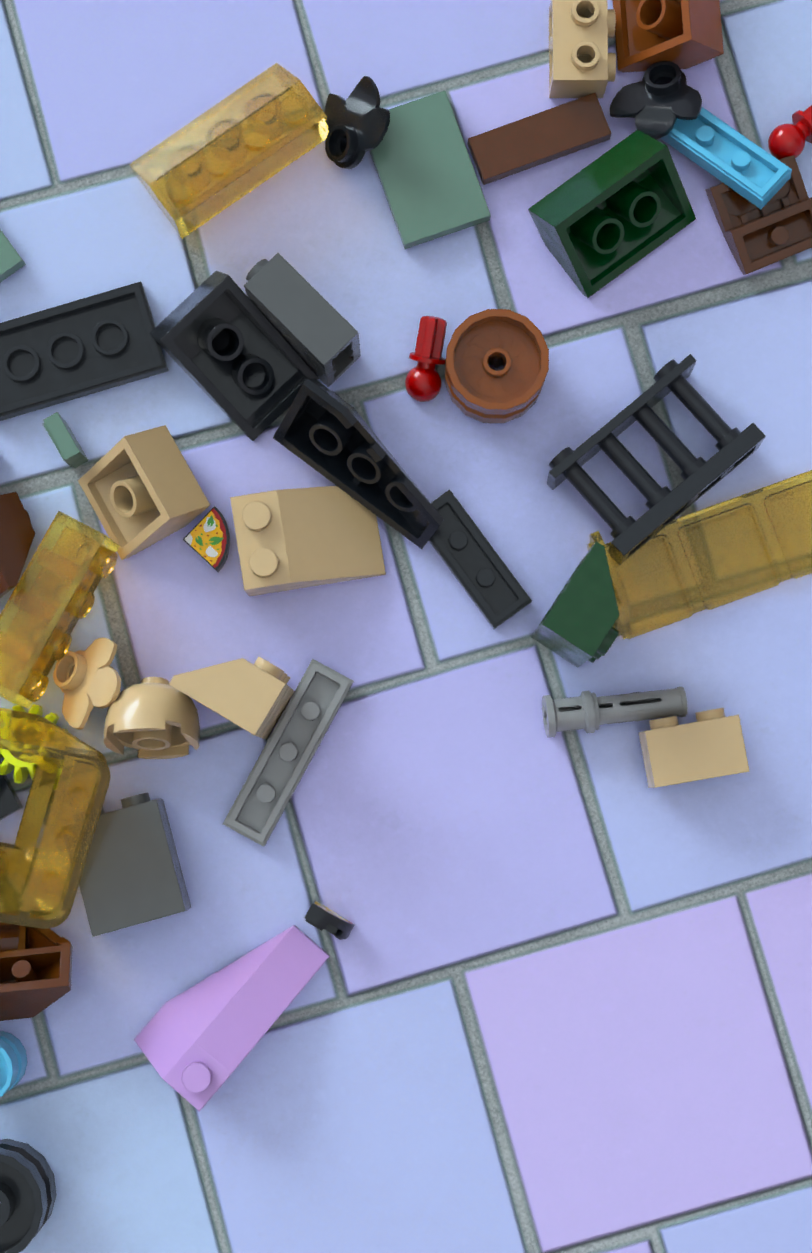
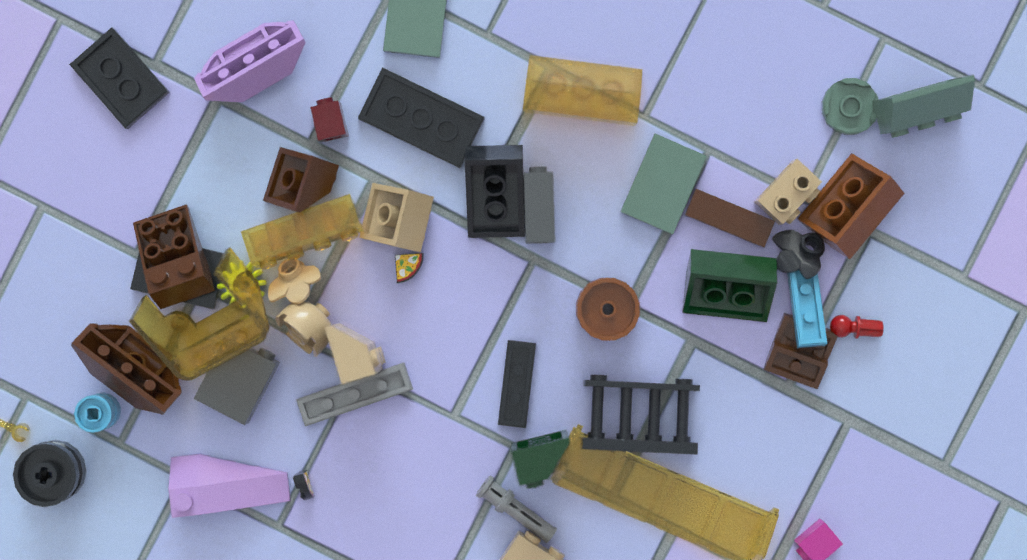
camera: 45 degrees right, 5 degrees up
sand green tile [43,412,89,468] -> none
tan slope [230,486,386,596] -> none
black wedge [273,379,444,549] -> none
black plate [324,76,390,169] -> none
red axle [405,316,447,402] -> none

